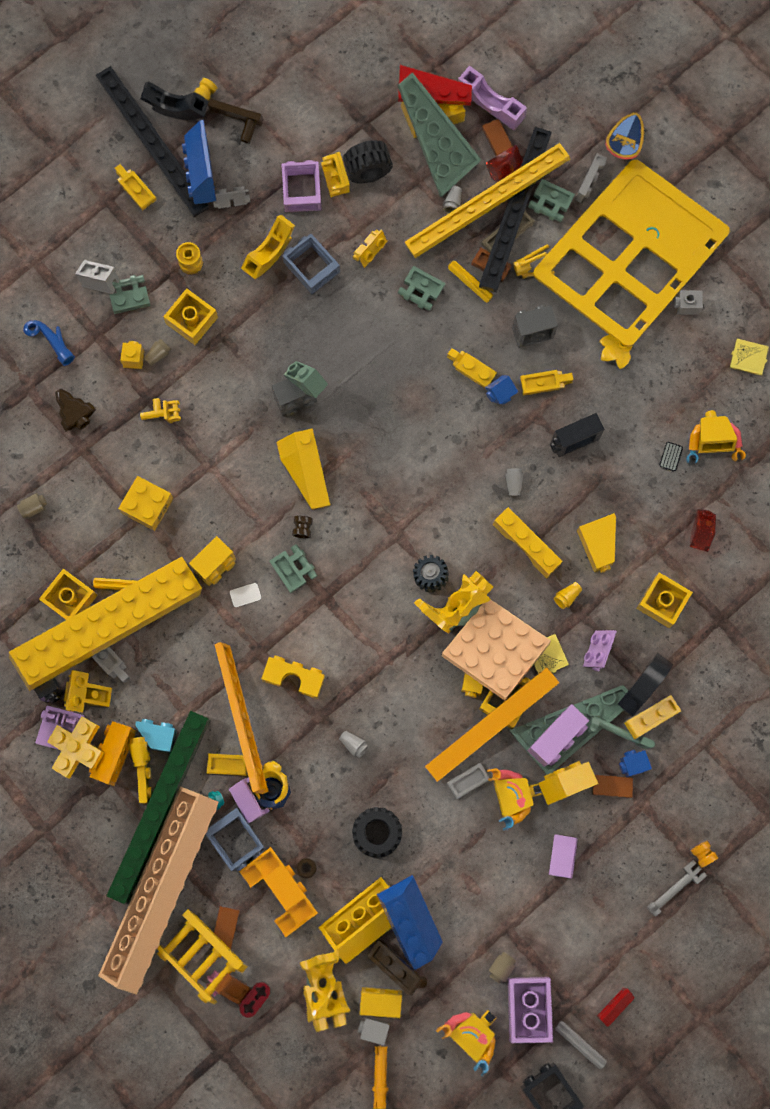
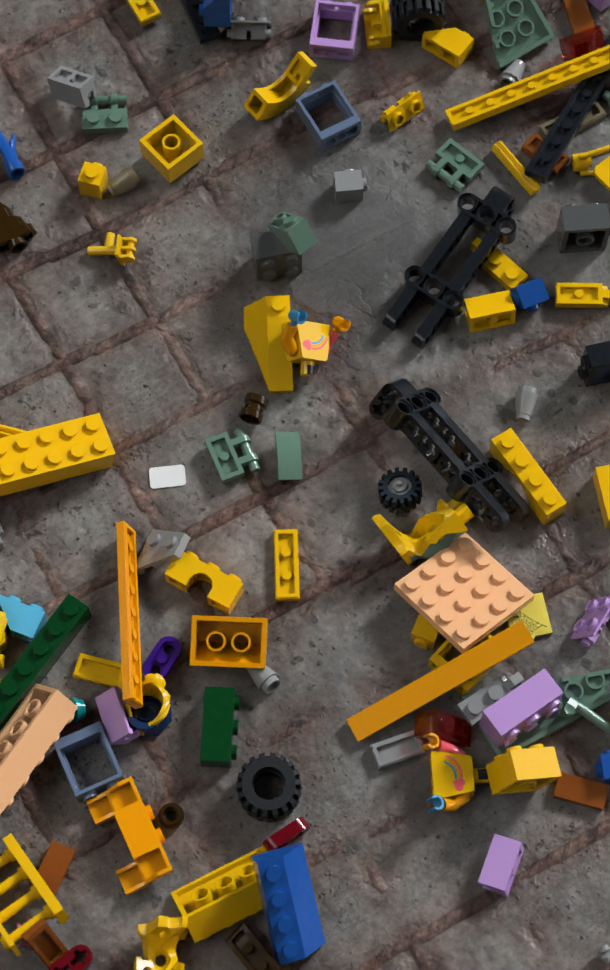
camera: 15 degrees right, 10 degrees down
yellow brick [118,476,174,531] -> none
yellow wheel [176,242,203,275] -> none
yellow brick [189,536,236,586] -> none
yellow cone [554,582,582,609] -> none
none -> light grey wing [137,529,191,575]
none -> dark purple plate [143,636,182,679]
none -> light orange slope [190,615,268,669]
none -> dark green brick [200,686,240,768]
none -> dark red beam [262,817,310,852]
none -> yellow tile [273,529,300,602]
none -> sand green slope [274,432,302,480]
none -> torso [281,309,351,377]
none -> light grey brick [334,169,367,203]
none -> black beam [369,378,529,533]
none -> black beam [383,186,517,349]
none -> clear red slope [413,709,472,748]
none -> yellow slope [421,27,474,69]
none -> light grey hinge [457,671,524,727]
none -> yellow hinge [464,290,516,333]

